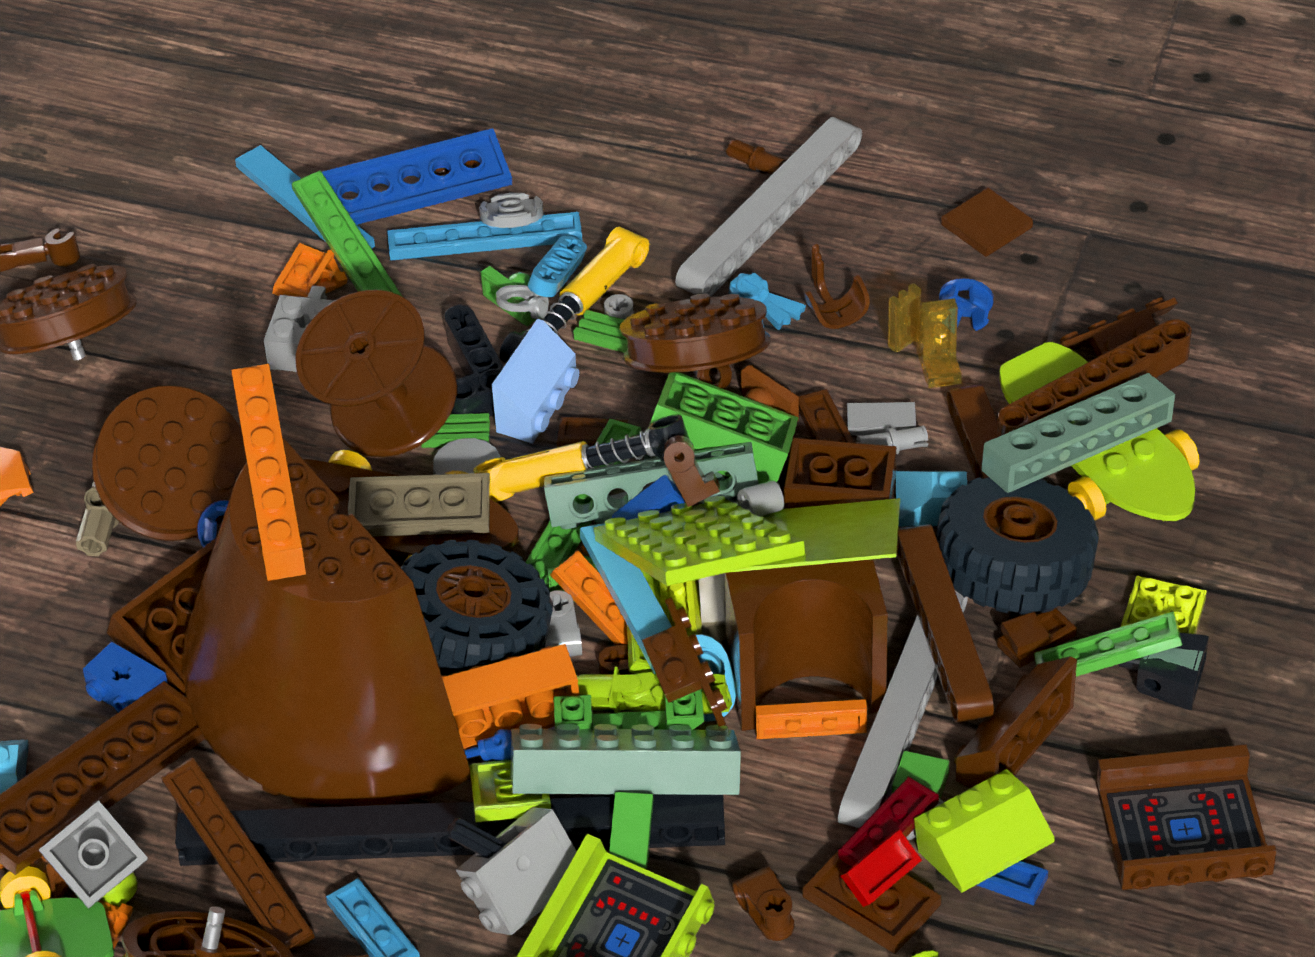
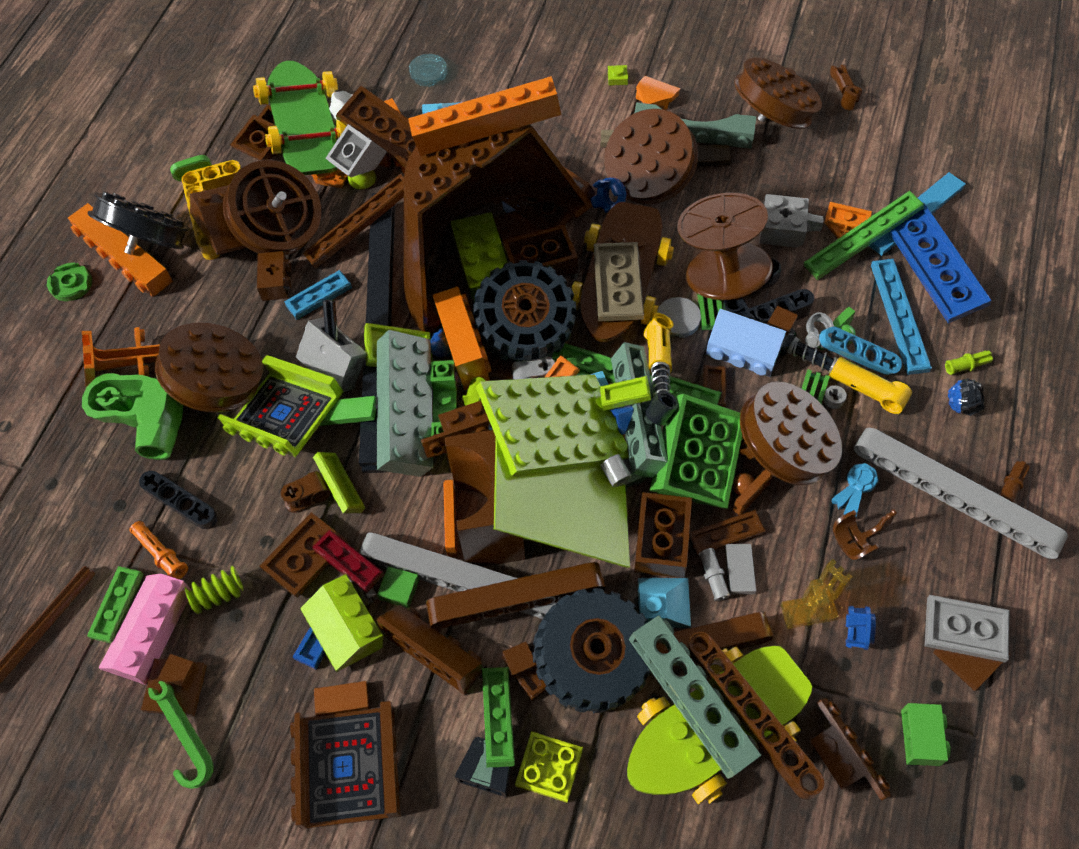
camera: 90 degrees right, 15 degrees up
light grey tile [479,192,544,228] -> none
reddish brown leg [664,435,720,507] -> none
red tile [841,829,922,907] -> none
none -> lime plate [313,452,365,514]
none -> dark orange tile [314,681,369,716]
none -> lime tile [600,376,651,411]
none -> sand green arch [634,103,756,149]
none -> reddish brown tile [767,306,798,336]
none -> bright green brick [901,703,950,766]
none -> light grey tile [925,595,1009,662]
none -> lime axle [945,351,993,375]
none -> black piece [948,378,985,416]

